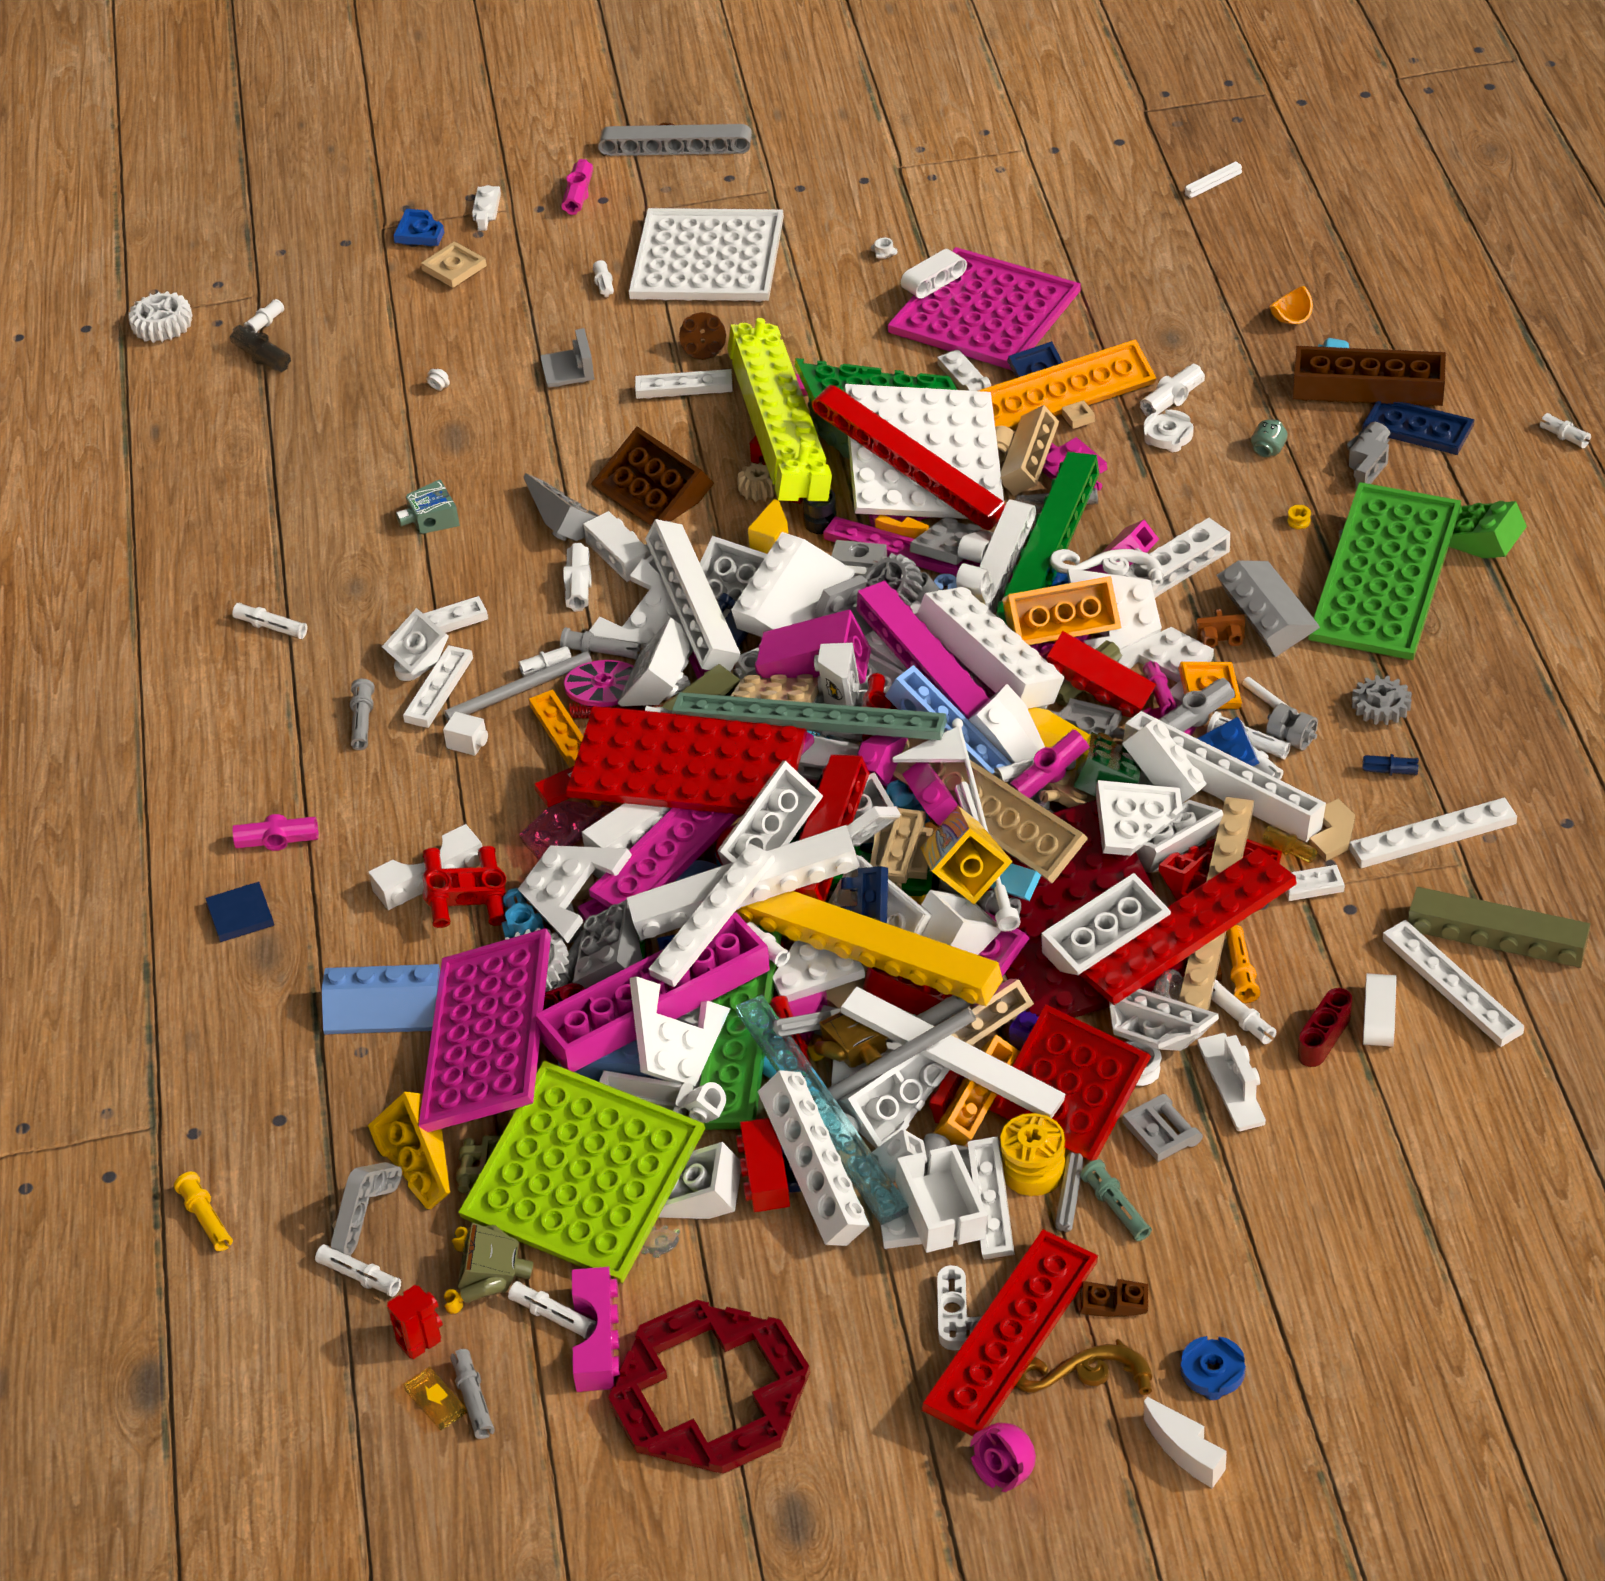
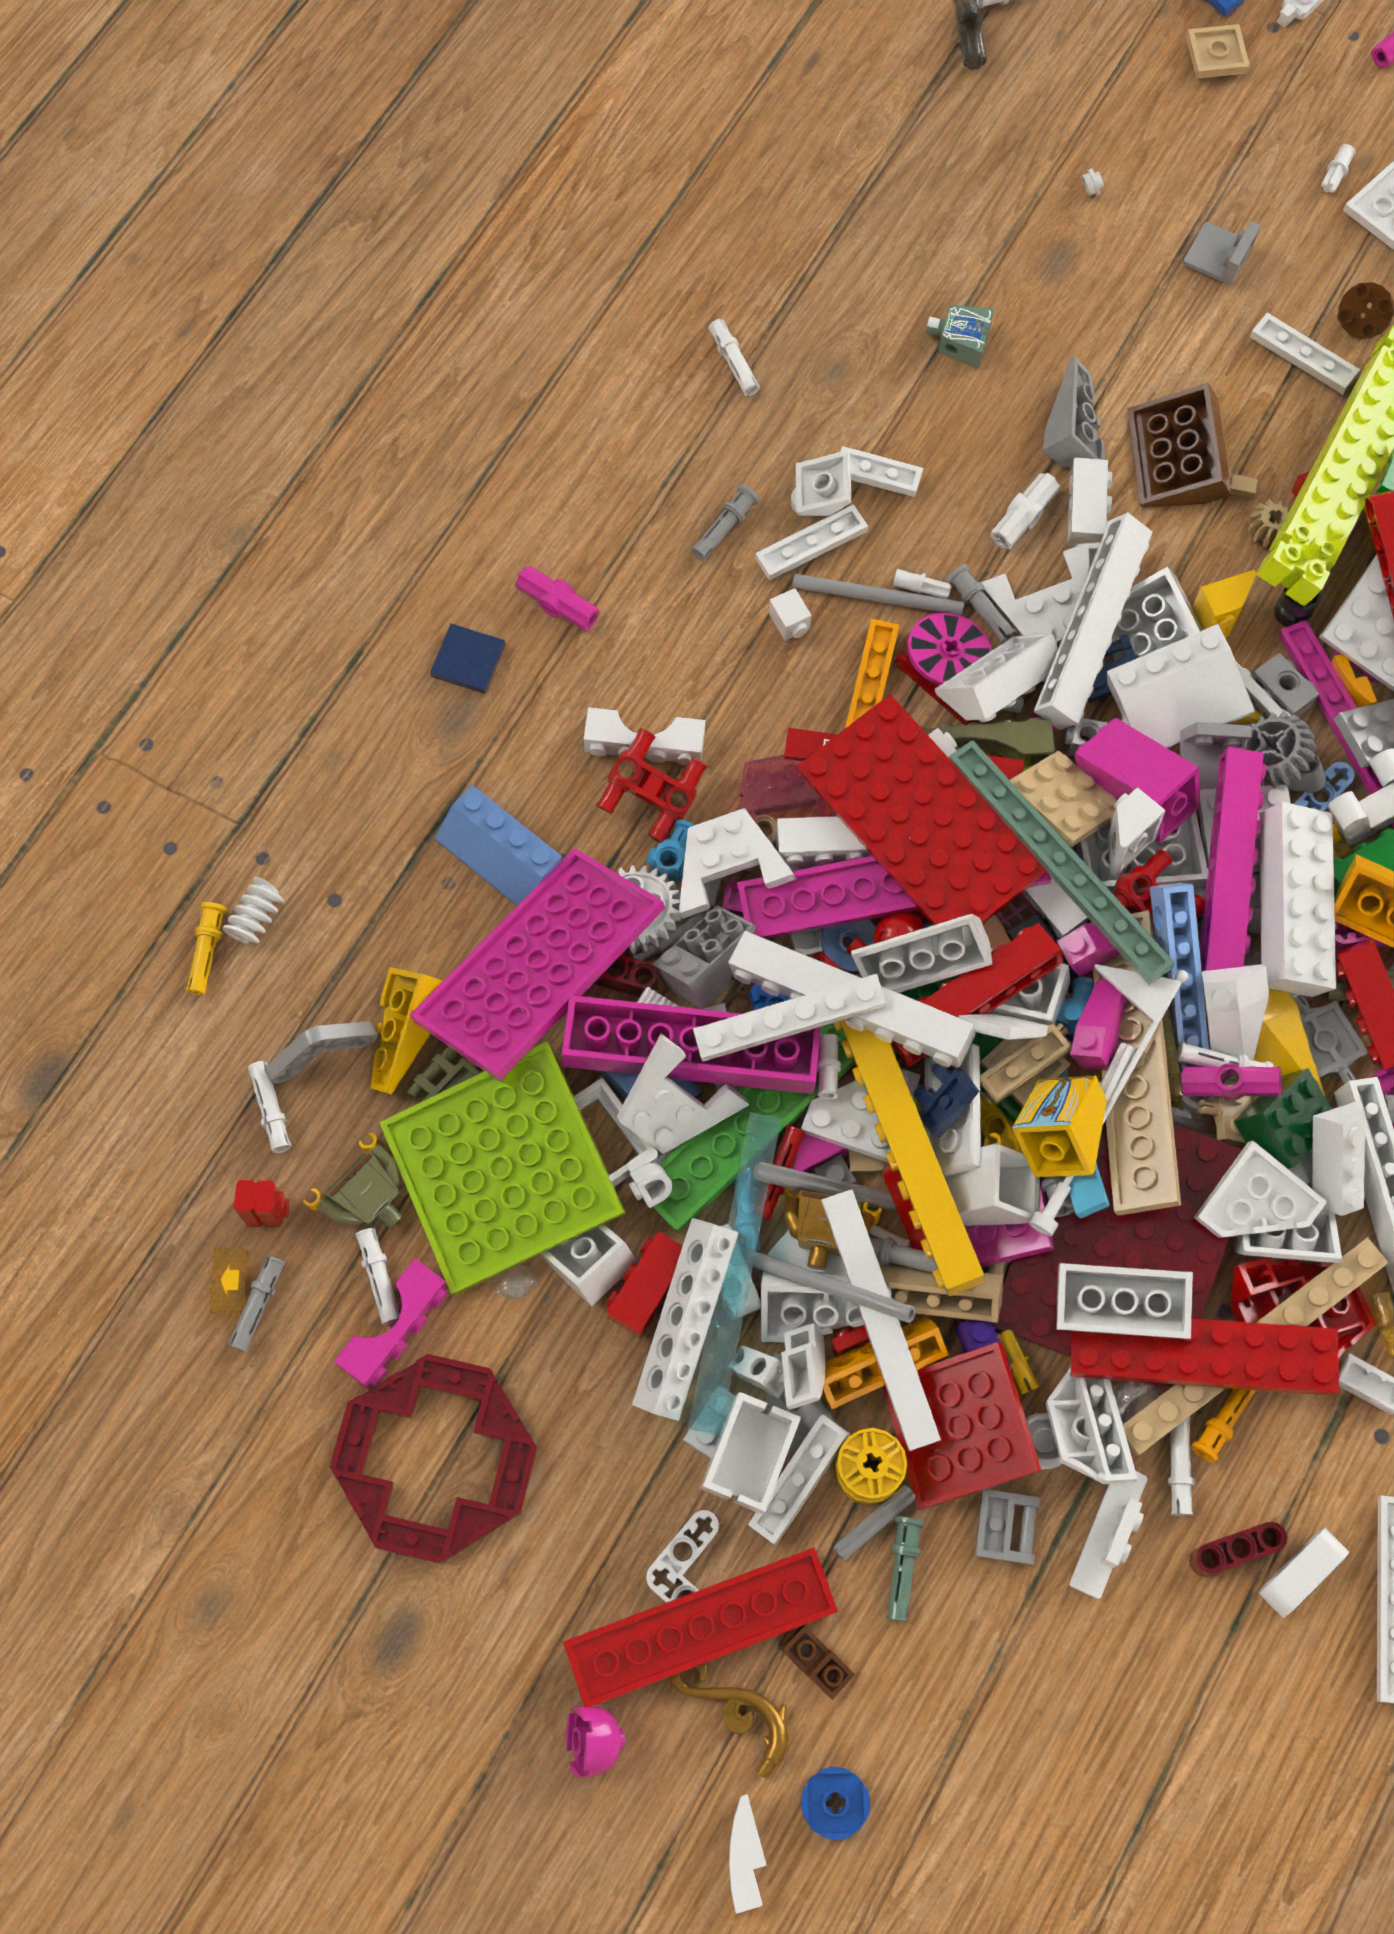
camera: 35 degrees right, 25 degrees up
none -> white piece [222,877,285,944]
none -> white slope [781,1323,825,1410]
none -> tan piece [1230,474,1258,498]

